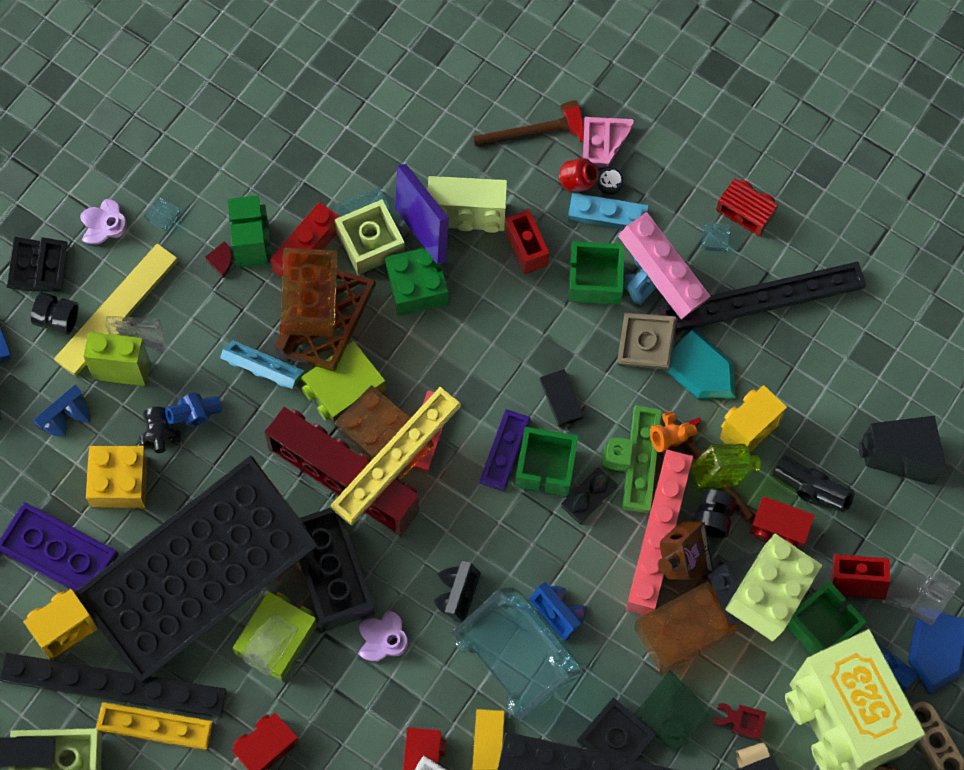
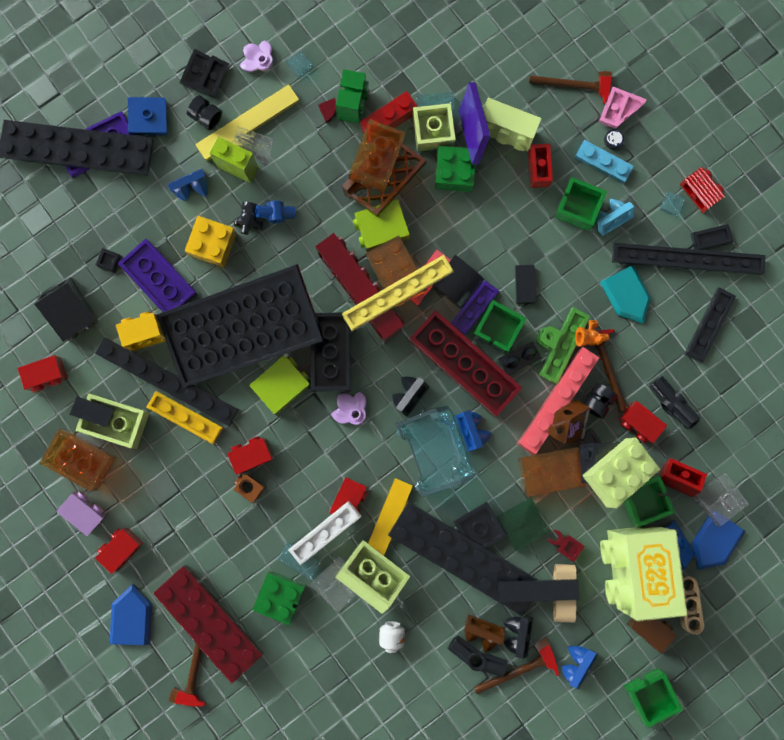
camera: 20 degrees right, 15 degrees up
medium azure plate [220,340,305,389] -> none
clear slope [242,614,298,676] -> none
red head [559,158,598,193] -> none
dark tan tile [617,313,678,370] -> none
bright pink brick [618,212,711,319] -> none
clear neon green torso [691,444,761,491] -> none
yellow brick [719,385,787,460] -> none
black slope [858,415,946,484] -> none
none -> dark red brick [409,310,522,418]
none -> black slope [432,254,484,309]
none -> black tile [684,287,736,363]
none -> black tile [690,224,733,250]

